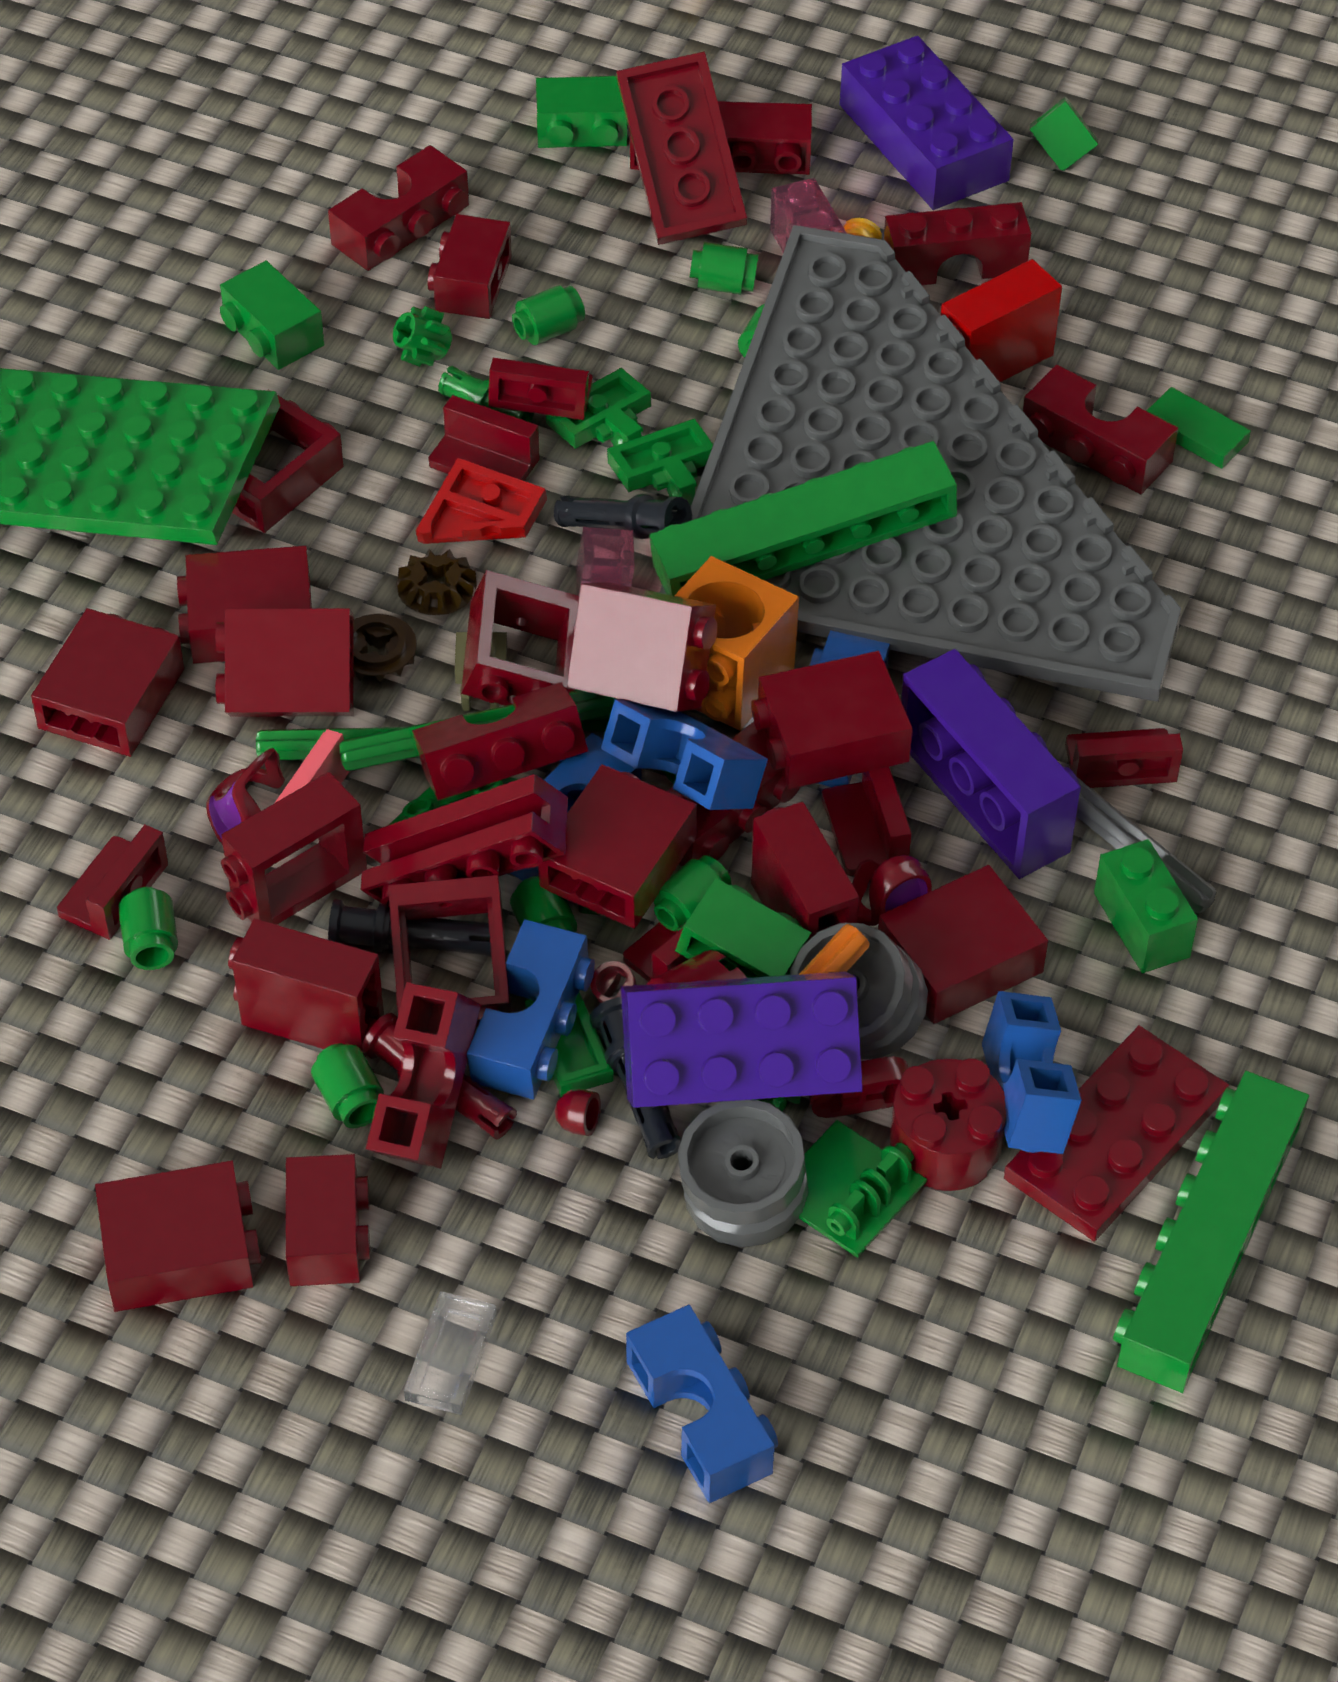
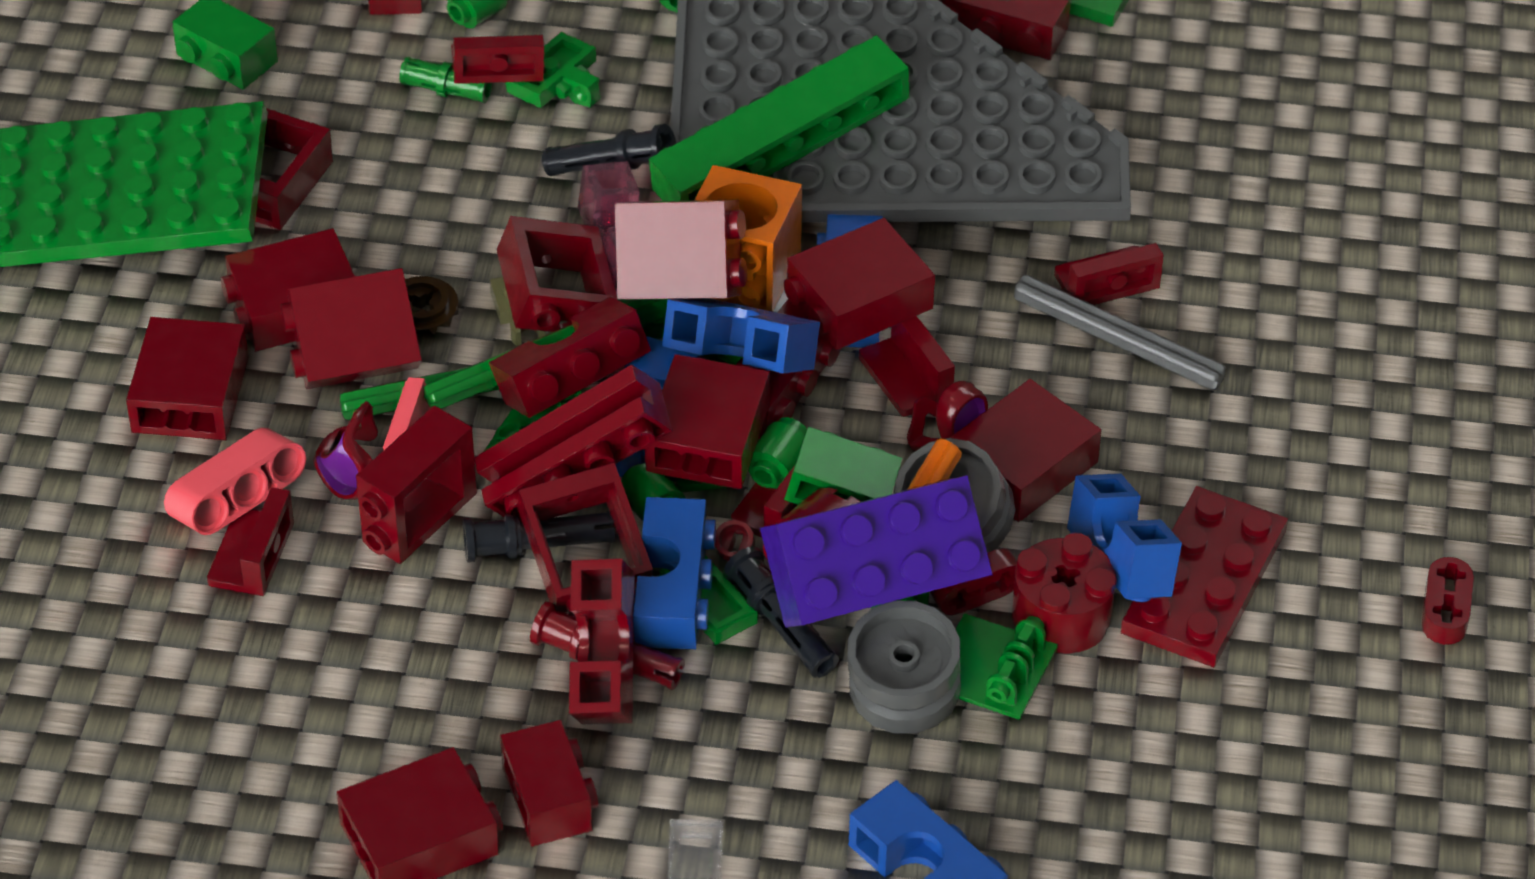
camera: 15 degrees left, 5 degrees down
green brick [118,887,178,970] -> none
dark red brick [228,918,384,1058] -> none
green brick [311,1043,384,1129] -> none
green gear [393,306,452,367] -> none
dark brown gear [397,549,477,615] -> none
red wing [415,458,547,544] -> none
dark red panel [428,395,540,481] -> none
dark red hinge [554,1089,601,1136] -> none
green hinge [607,418,714,506] -> none
dark red brick [751,801,859,941] -> none
dark purple brick [901,649,1081,879] -> none
green brick [1094,839,1198,974] -> none
green brick [1113,1070,1309,1394] -> none
none -> coral beam [164,428,306,535]

